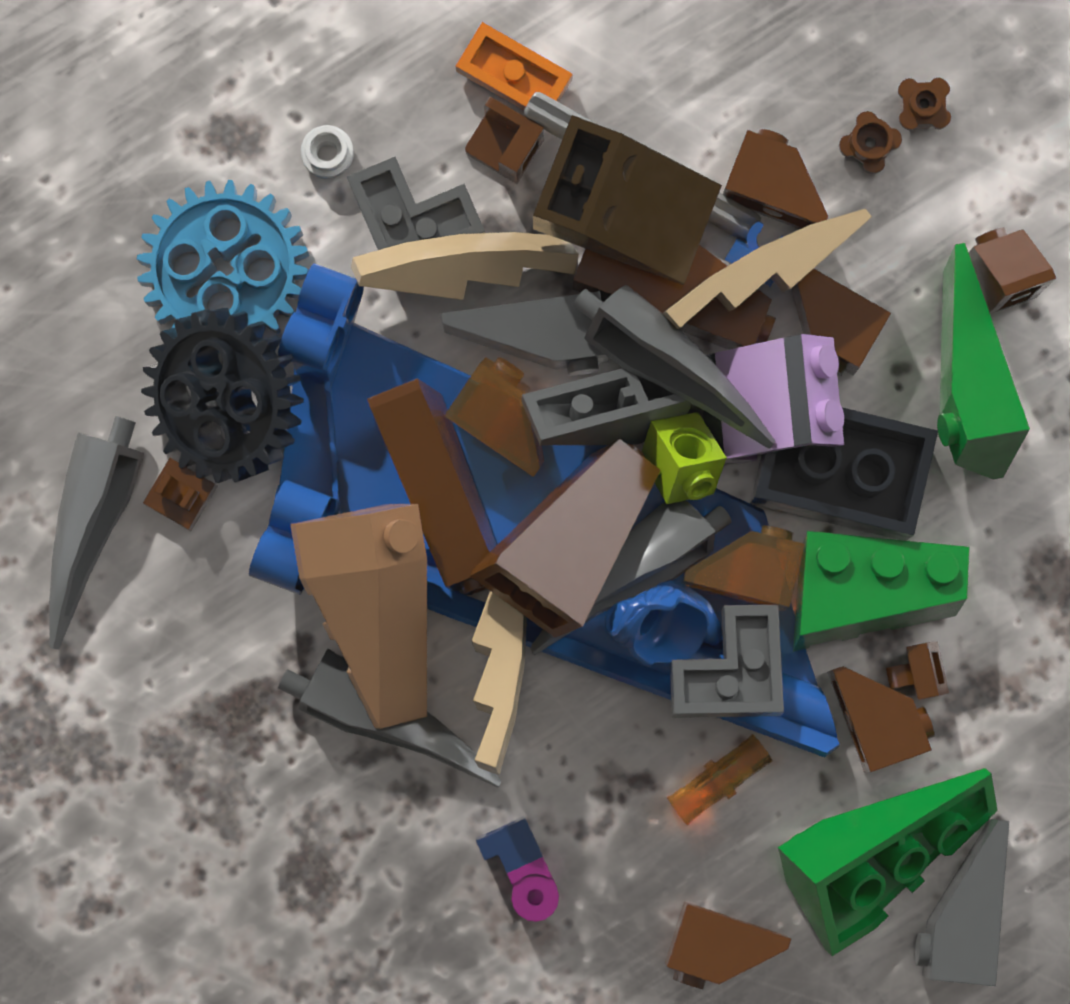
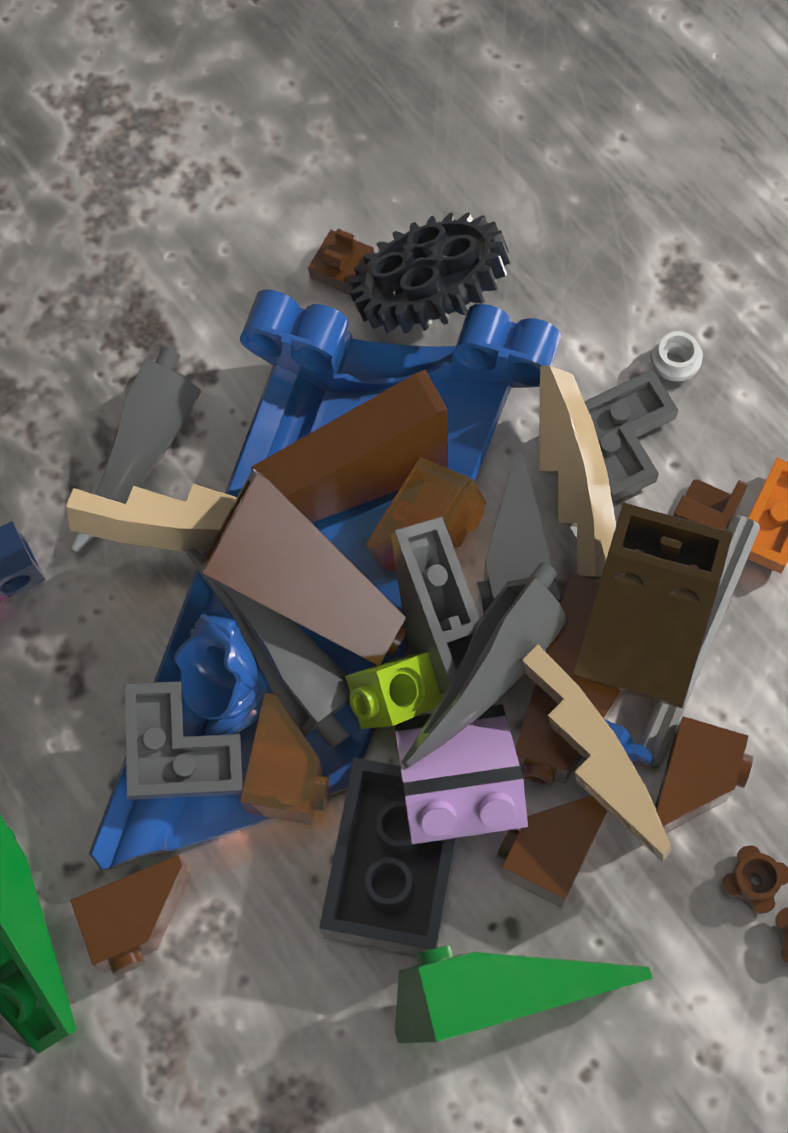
camera: 90 degrees right, 15 degrees down
dark grey piece [49,416,144,650] -> none
dark azure gear [137,180,310,353] -> none
medium nougat wedge [290,504,427,729] -> none
clear orange pin [667,734,773,826] -> none
green wedge [793,531,970,652] -> none
reddish brown tile [886,641,949,700] -> none
reddish brown slope [968,227,1056,314] -> none

